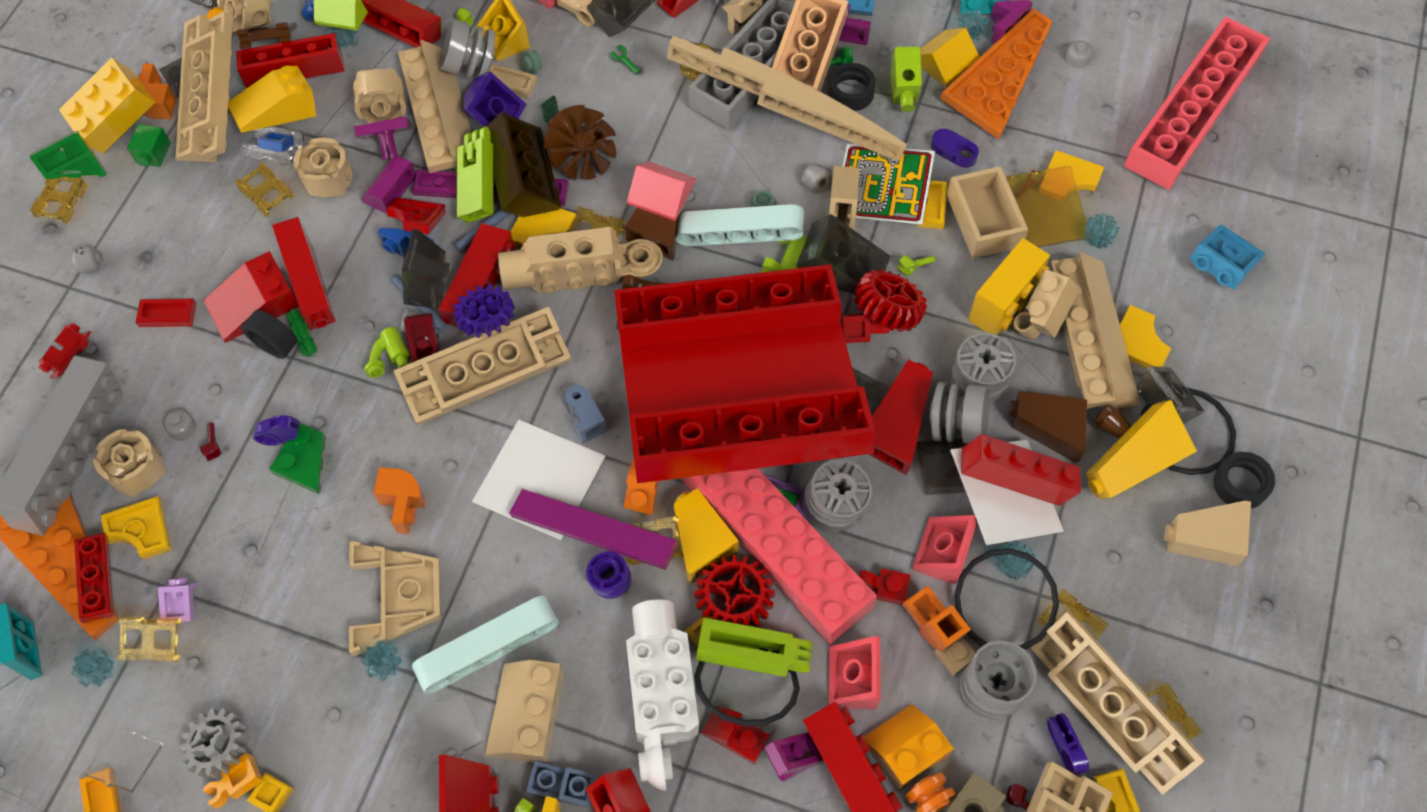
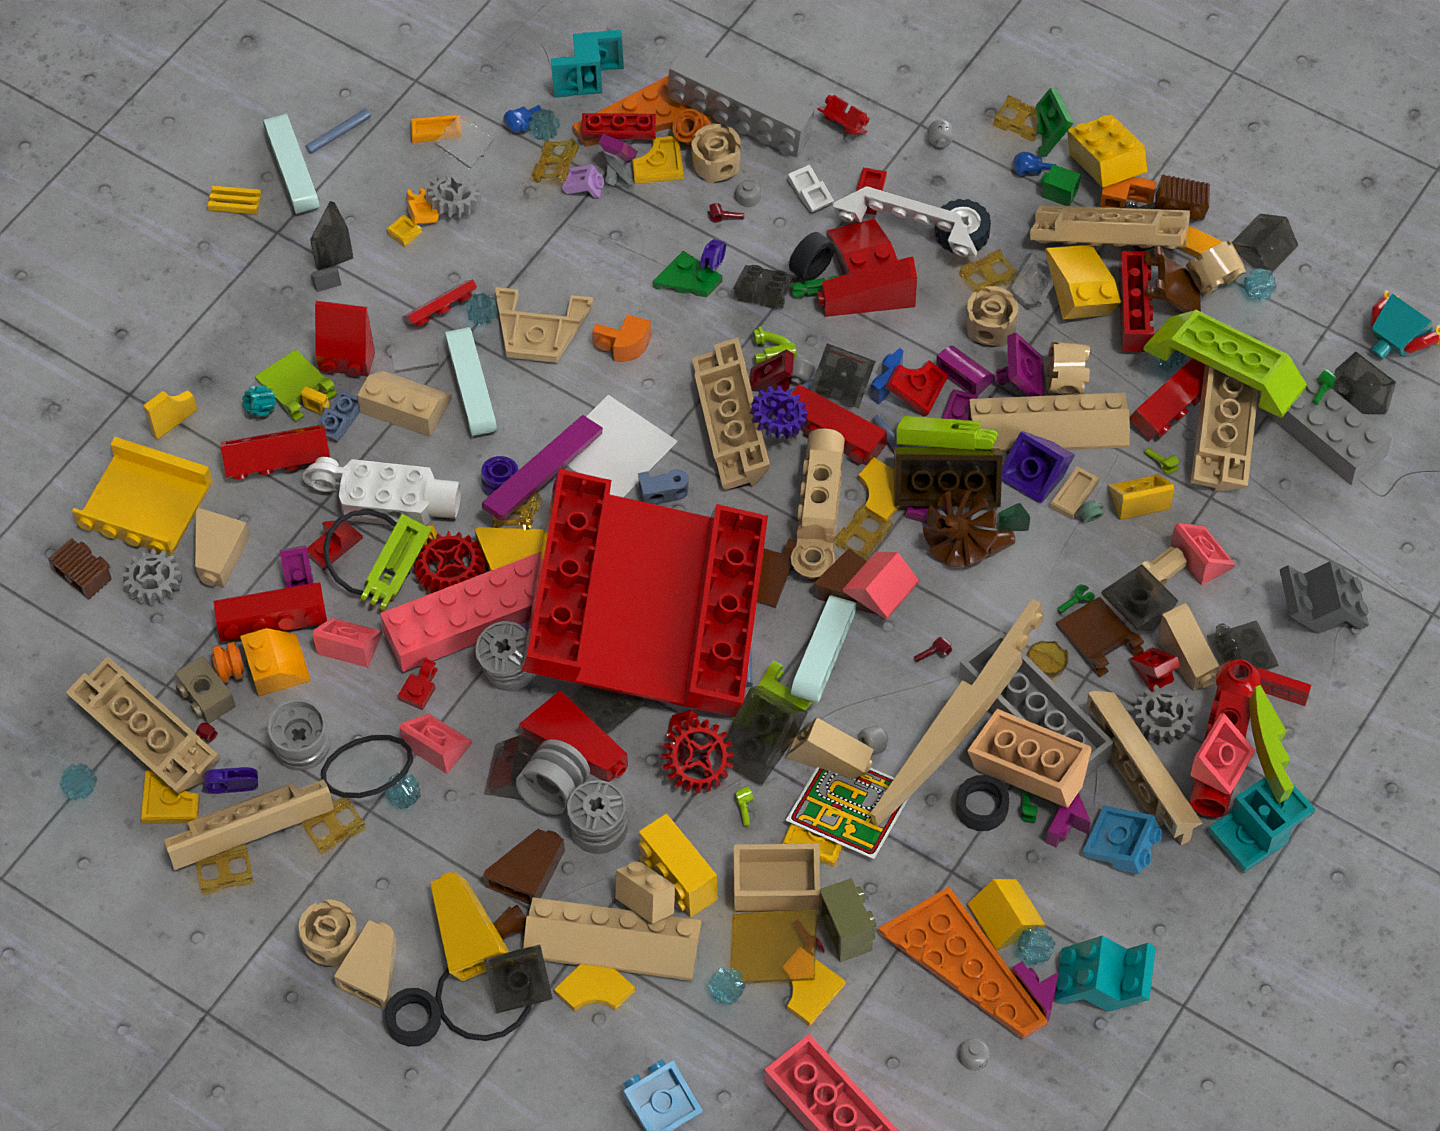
camera: 105 degrees right, 5 degrees down
blue tile [258,132,294,152] -> none
light grey wheel [440,18,495,78] -> none
sand green plate [750,190,776,207] -> none
lime torso [889,46,922,112] -> none
orange brick [902,586,971,651] -> none
dark purple piece [931,129,979,168] -> none
tan plate [934,637,976,677] -> none
white sticker [950,440,1064,545] -> none
red brick [962,434,1081,506] -> none
none -> tan brick [298,899,359,968]
none -> red tile [402,279,477,327]
none -> blue piece [503,105,541,133]
none -> piece [599,134,638,186]
none -> orange wheel [672,109,711,146]
none -> clear smoke hinge [733,265,794,309]
none -> white slope [787,165,834,212]
none -> olive brick [819,878,876,962]
none -> white slope [833,186,977,257]
none -> dark red hand [914,637,953,662]
none -> black wheel [935,199,991,254]
none -> blue piece [1013,152,1056,177]
none -> reddish brown flag [1056,597,1144,677]
none -> reddish brown brick [1155,174,1210,220]

